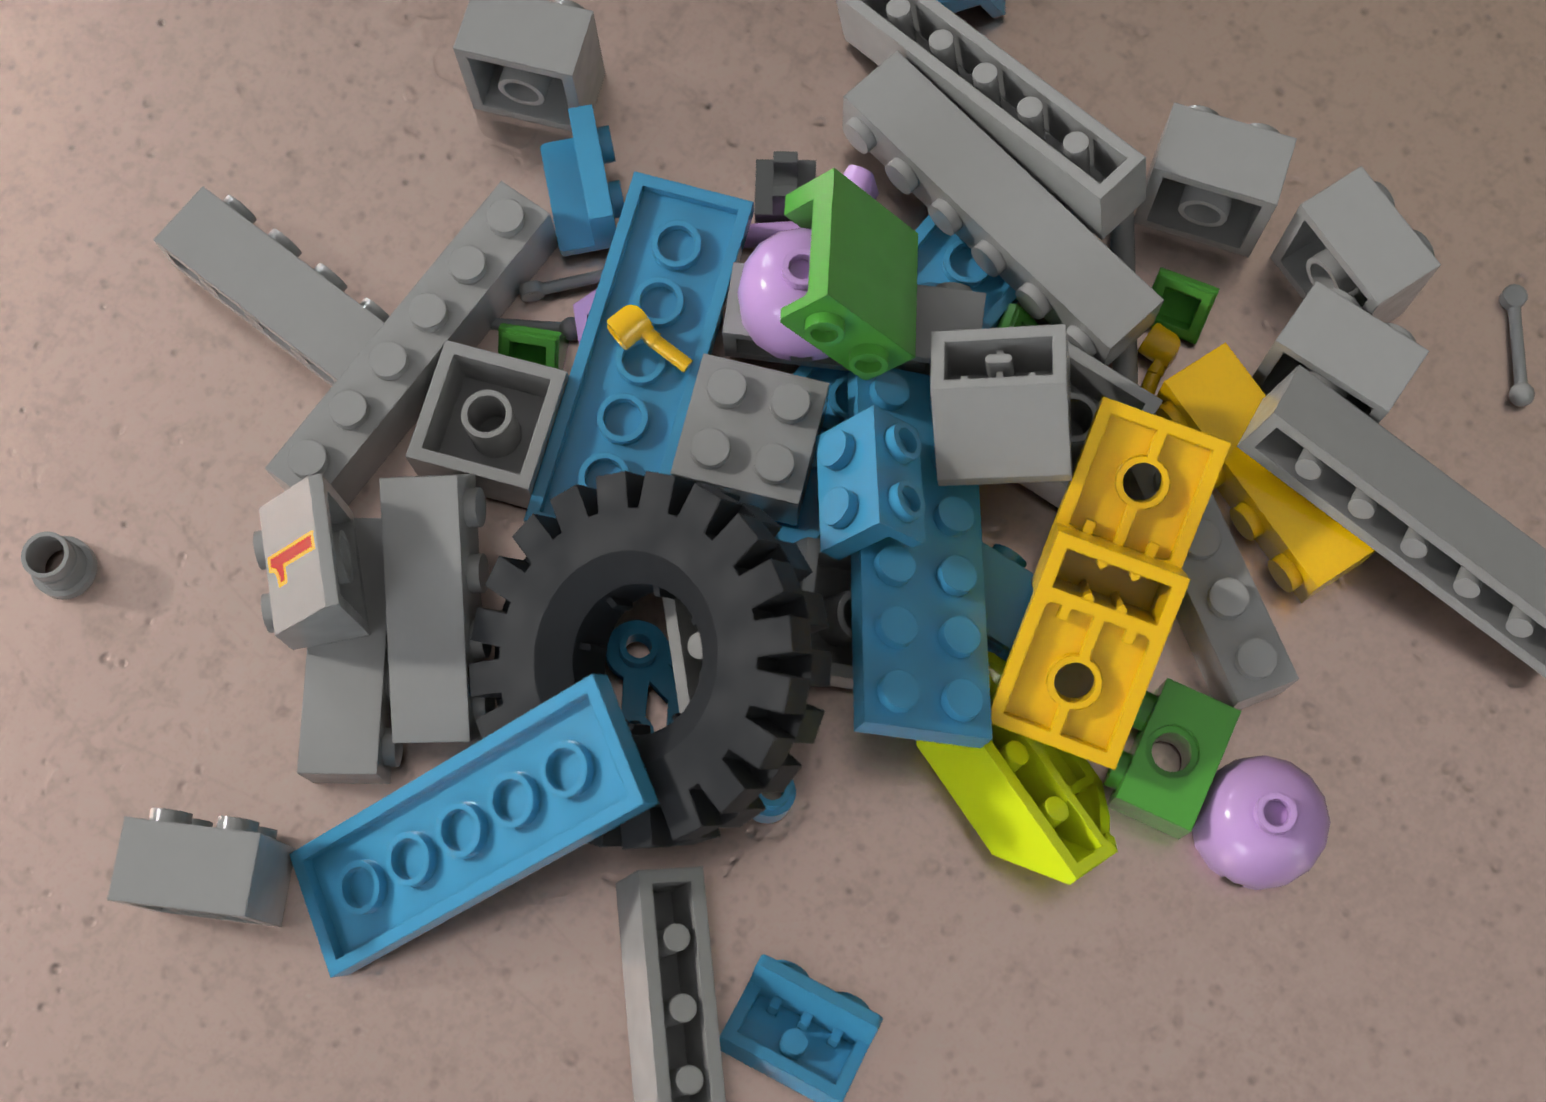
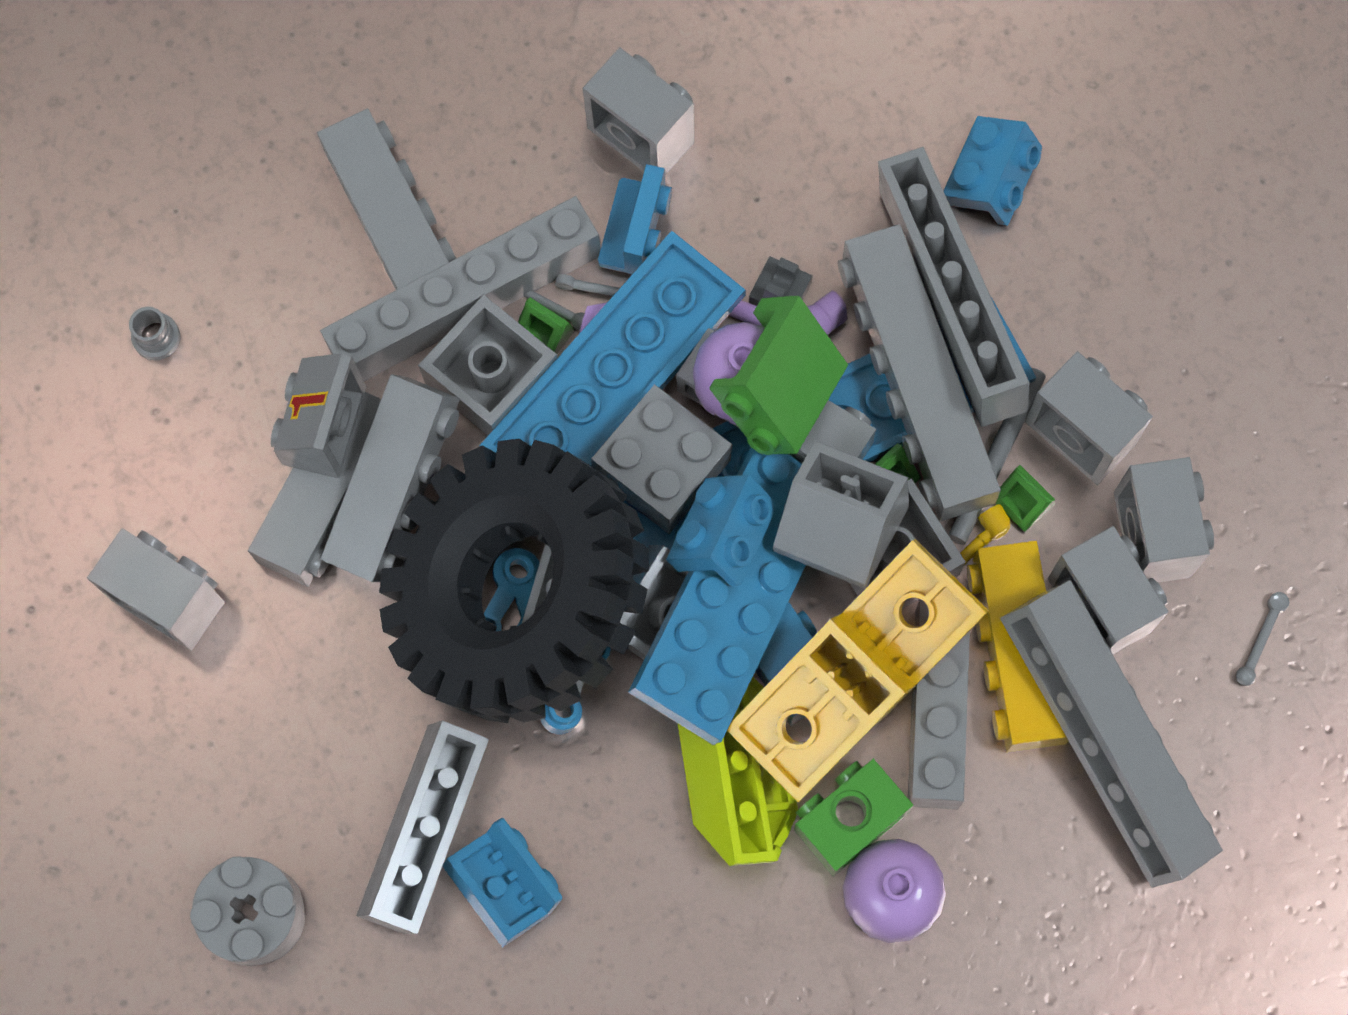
camera: 25 degrees right, 0 degrees up
dark azure plate [289,674,659,978] -> none
yellow hand [607,305,693,373] -> none

